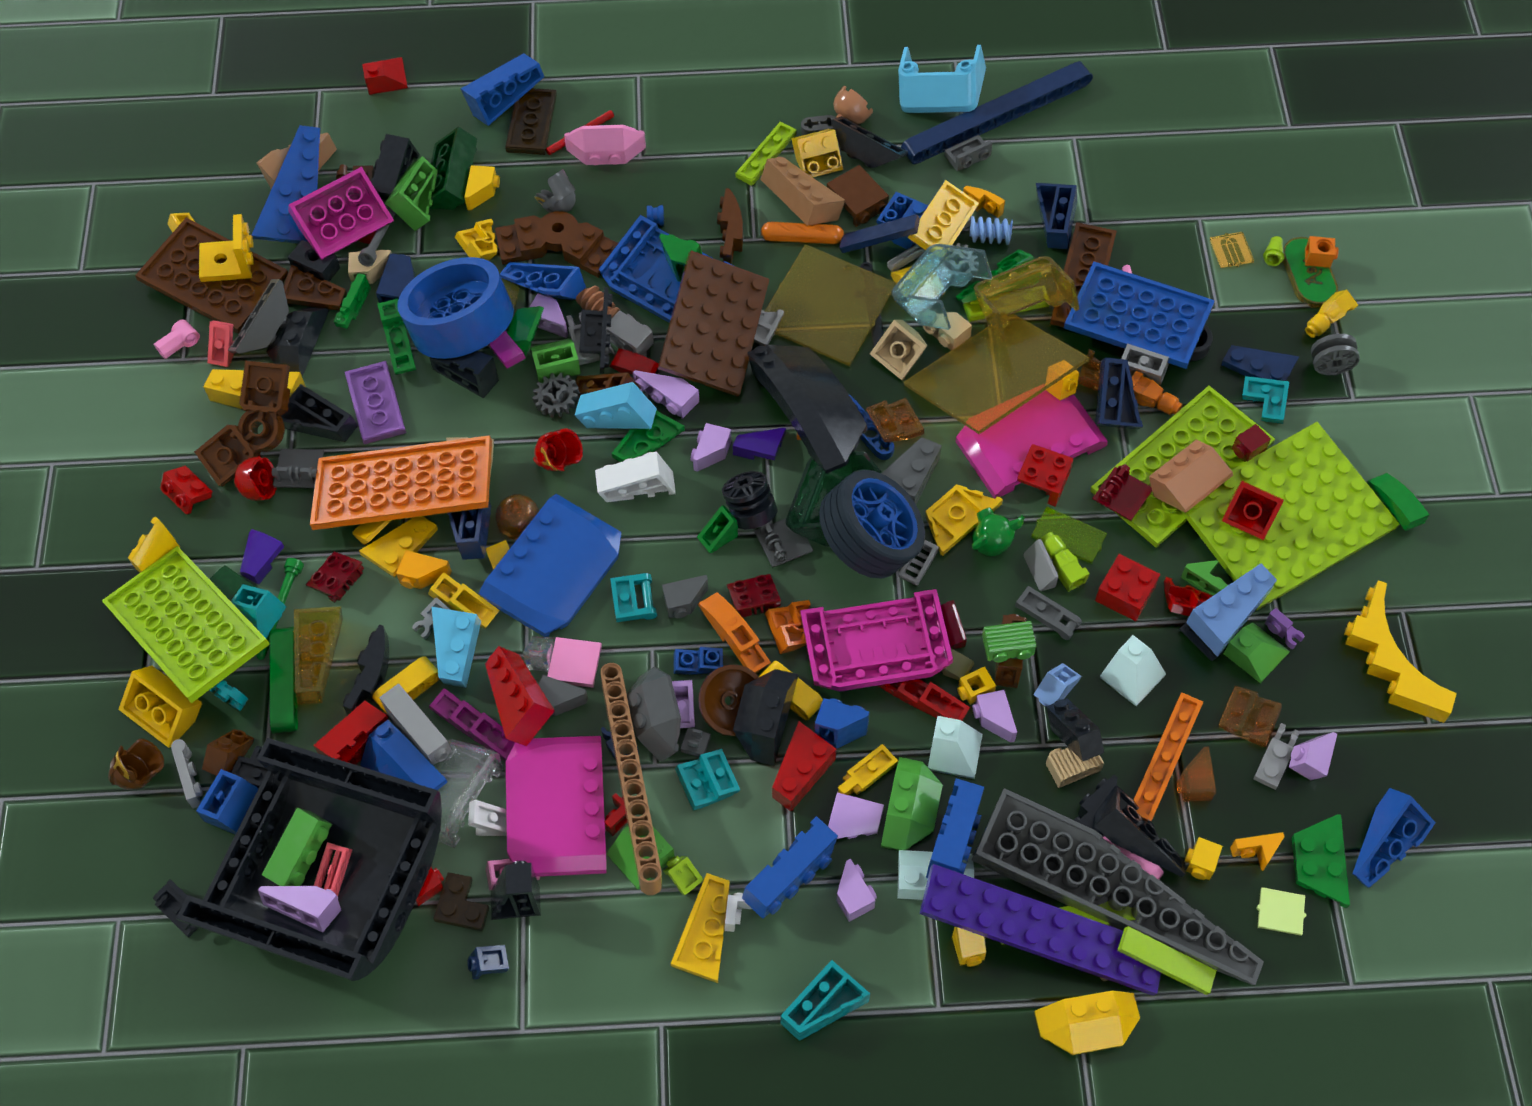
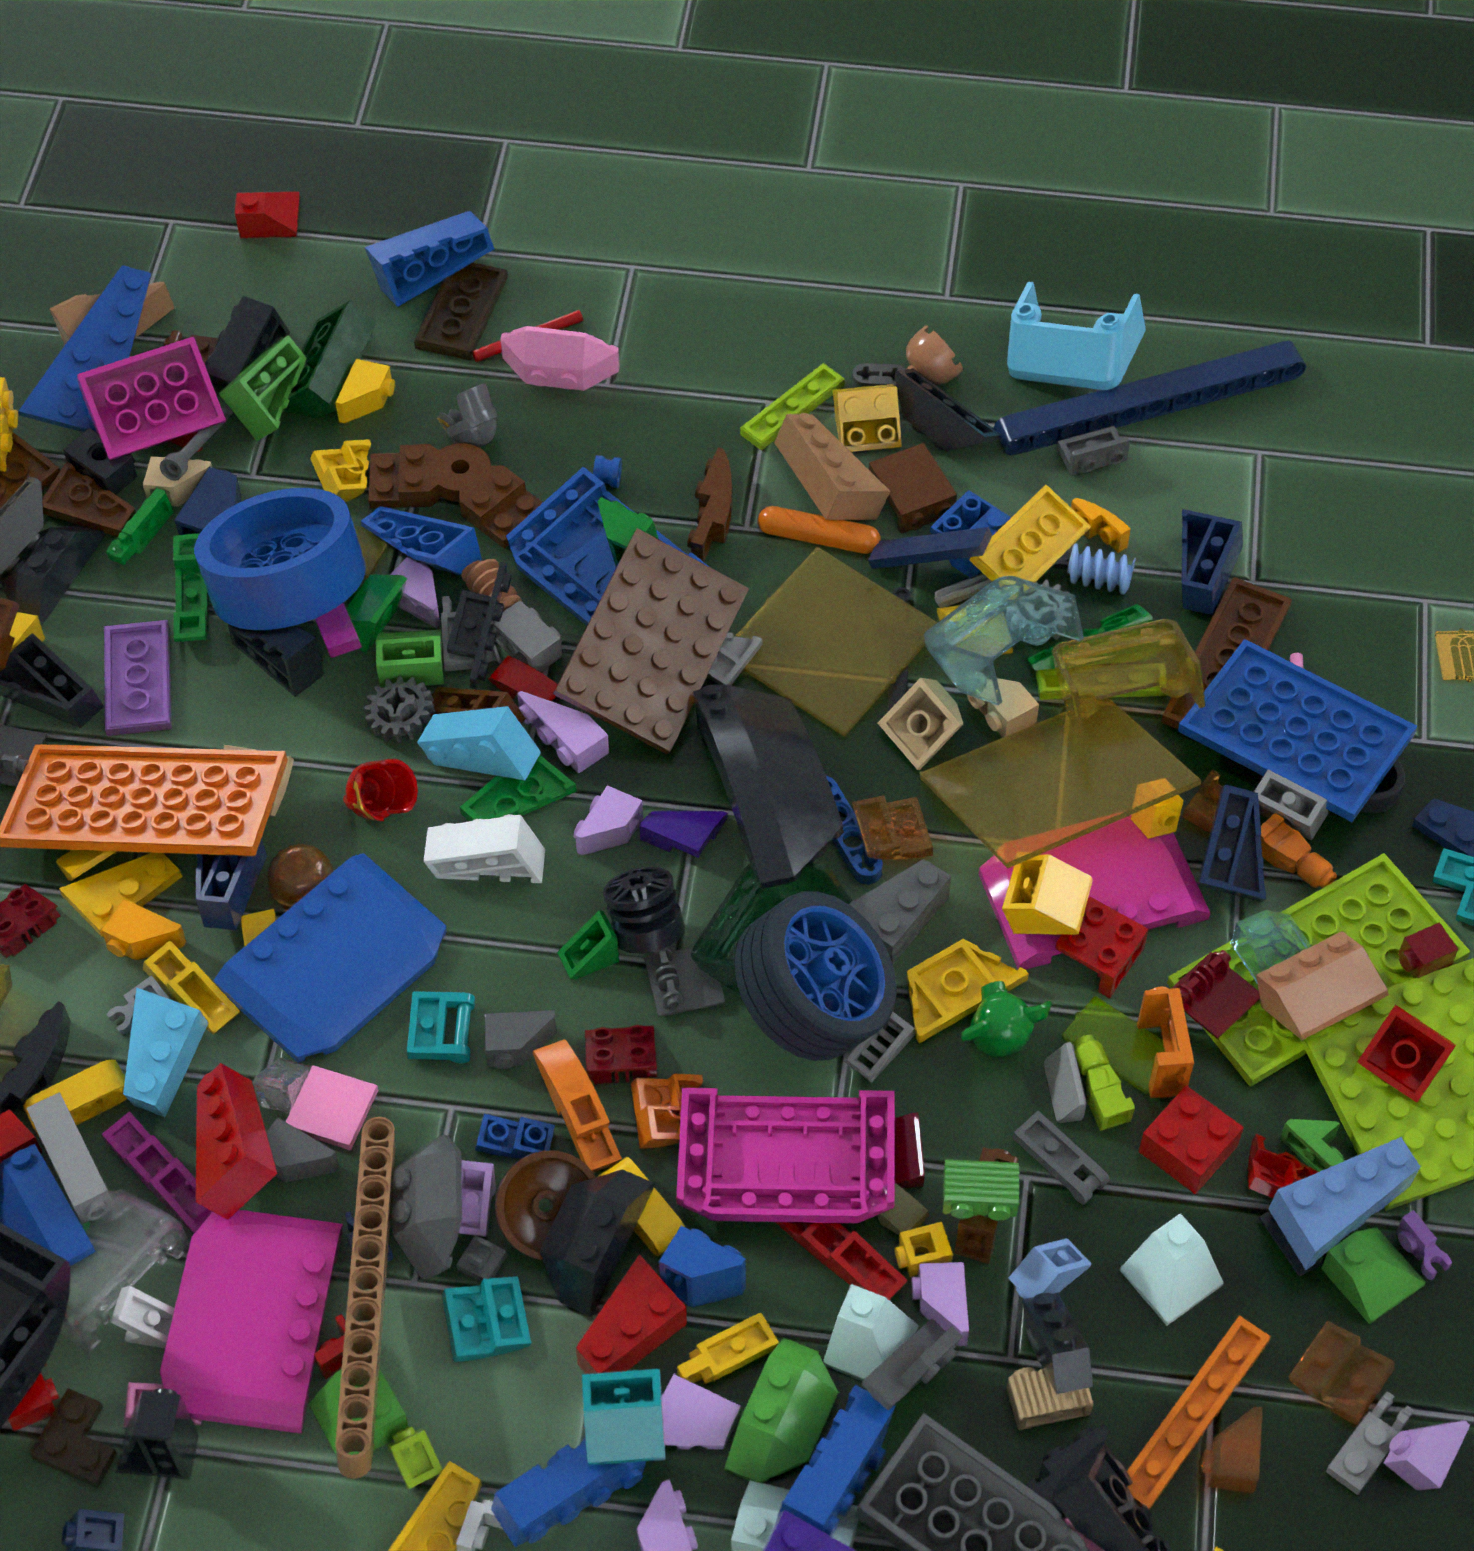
camera: 10 degrees right, 5 degrees down
none -> teal slope [582,1369,665,1465]
none -> dark grey bracket [862,1319,963,1410]
none -> yellow slope [1002,855,1093,935]
none -> orange window [1137,986,1194,1098]
none -> clear light blue slope [1231,910,1312,984]

